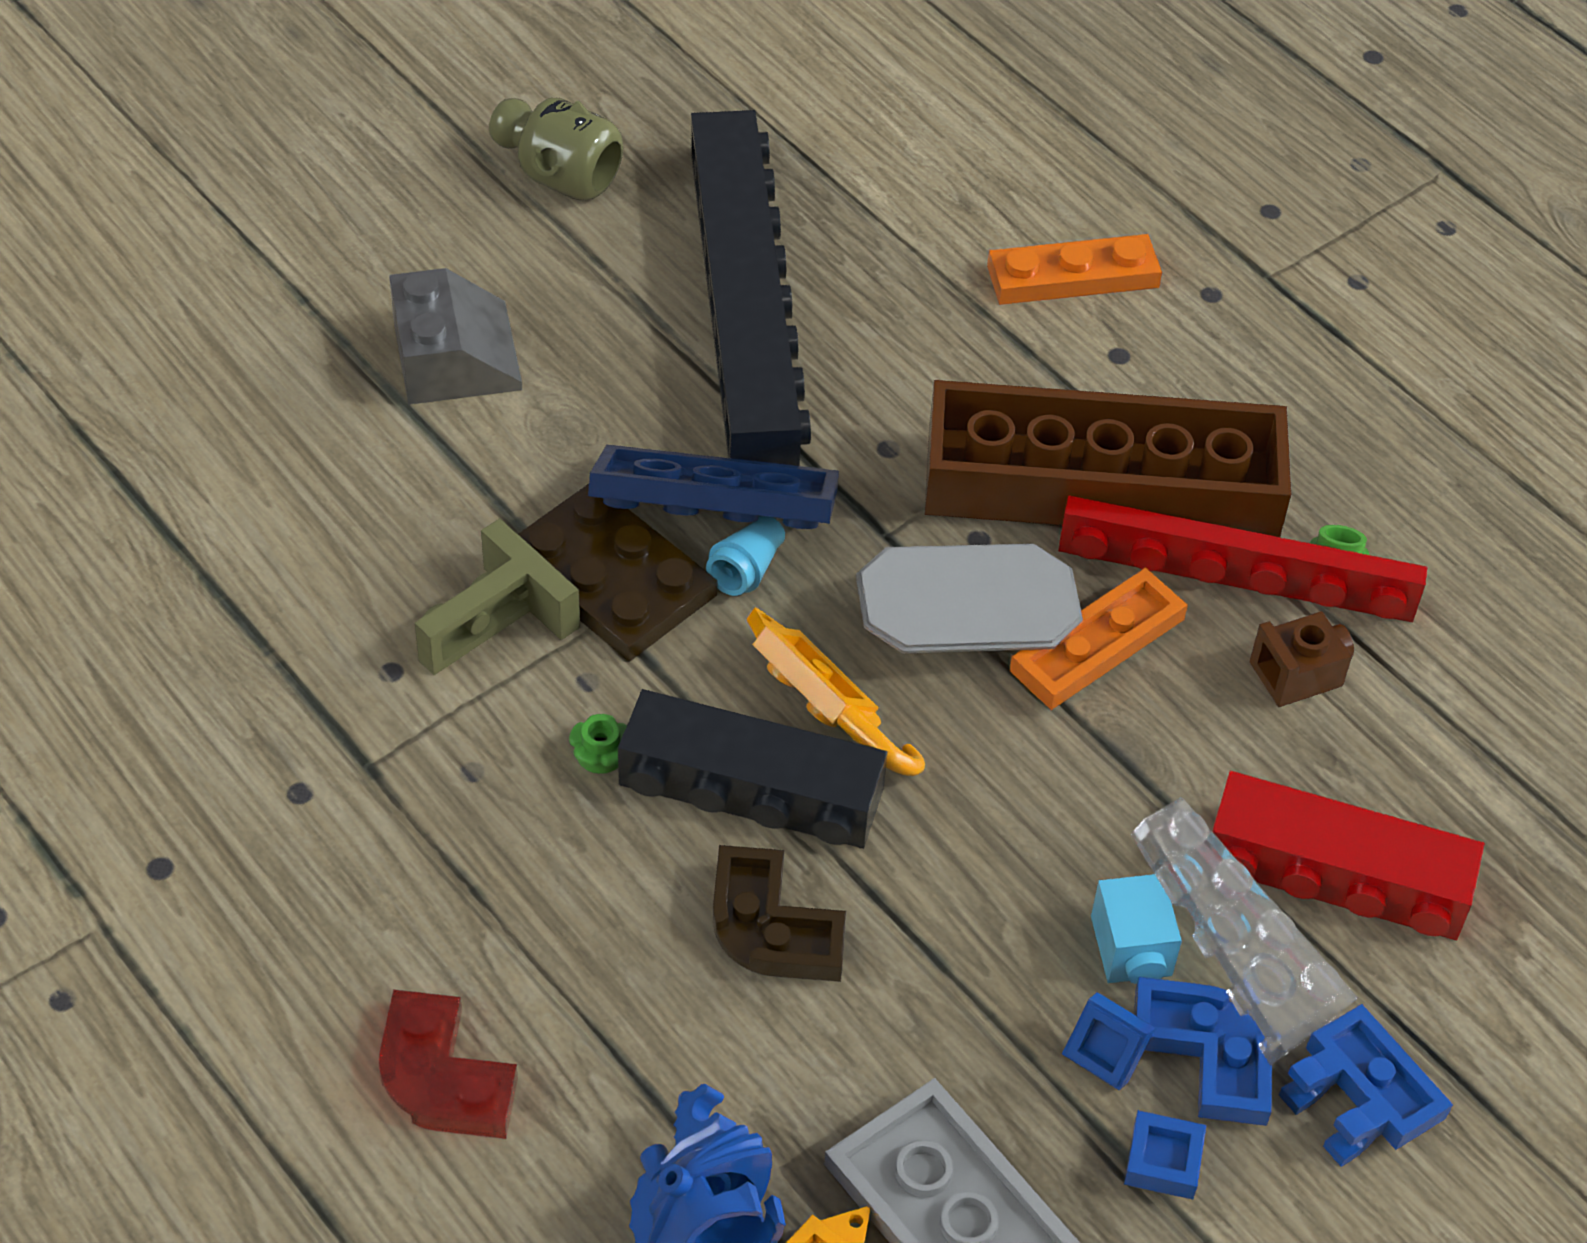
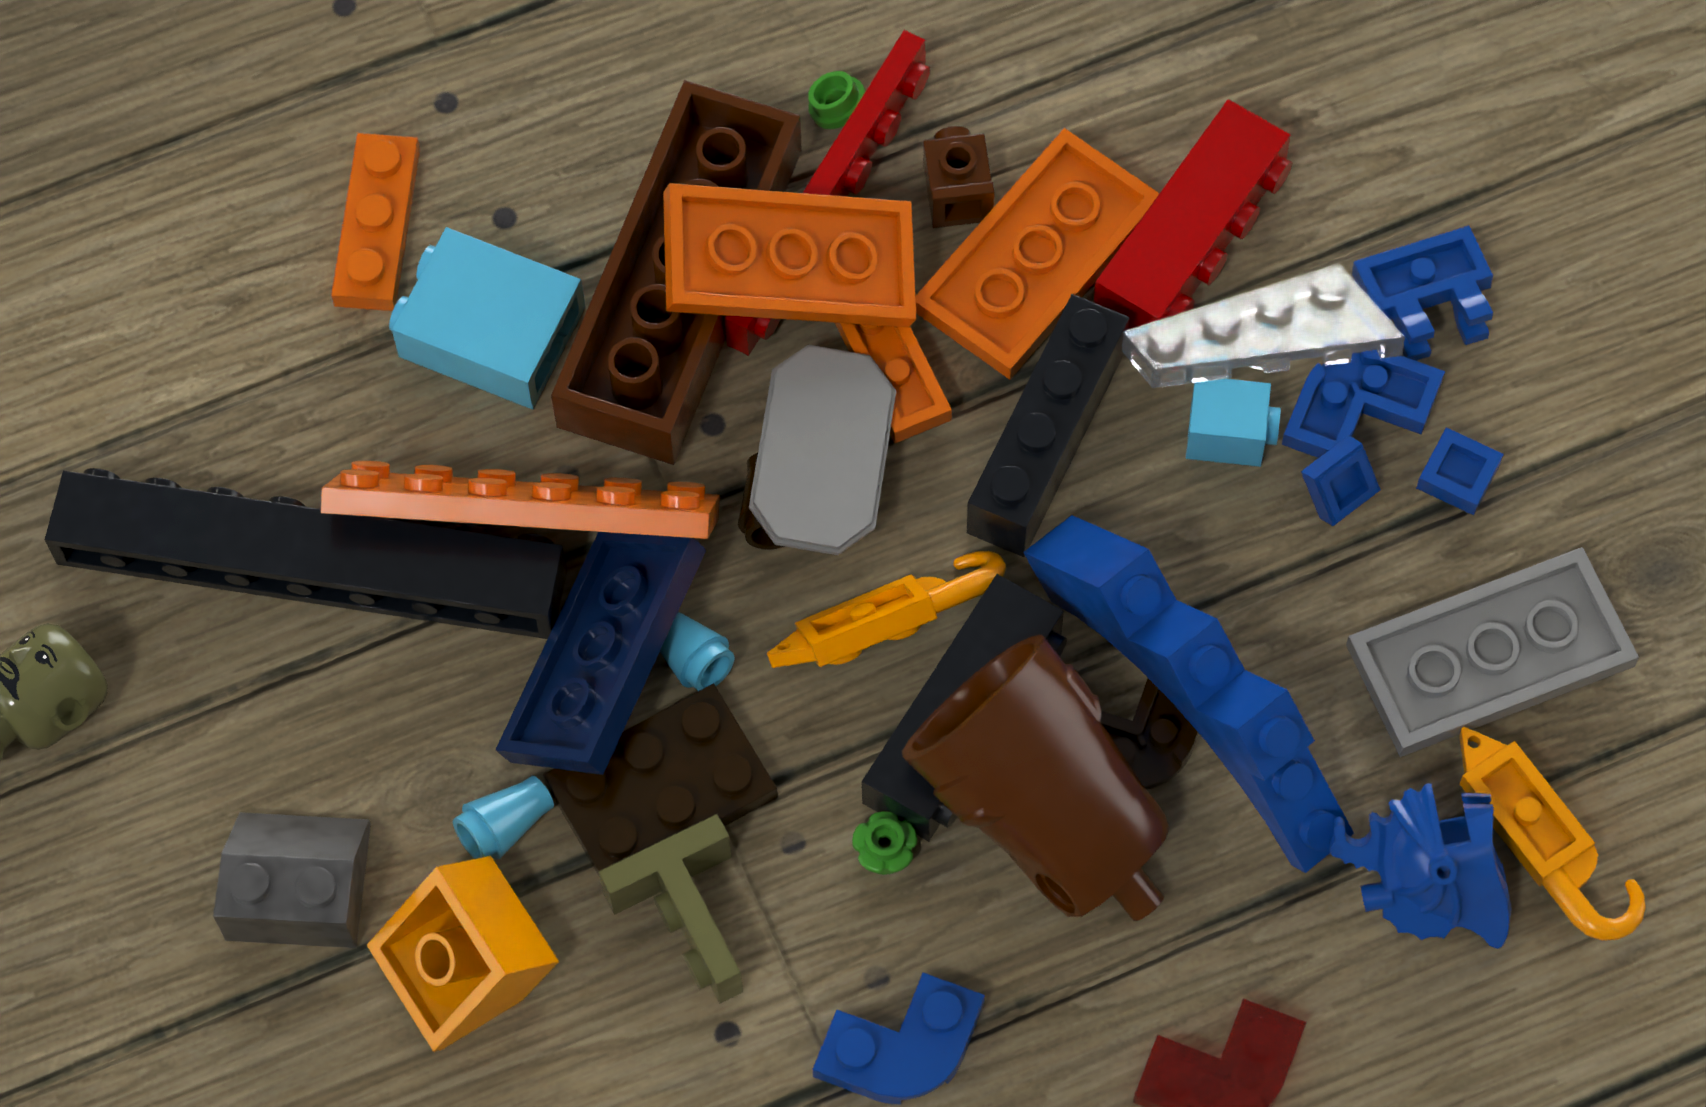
camera: 70 degrees left, 15 degrees up
none -> orange plate [321,461,720,539]
none -> light orange slope [367,856,559,1052]
none -> medium azure brick [389,227,586,410]
none -> medium azure cone [453,775,554,860]
none -> orange plate [663,183,916,327]
none -> blue plate [812,972,985,1105]
none -> reddish brown torso [902,635,1170,921]
none -> orange plate [916,128,1159,380]
none -> black brick [967,294,1130,557]
none -> blue arch [1023,515,1354,873]

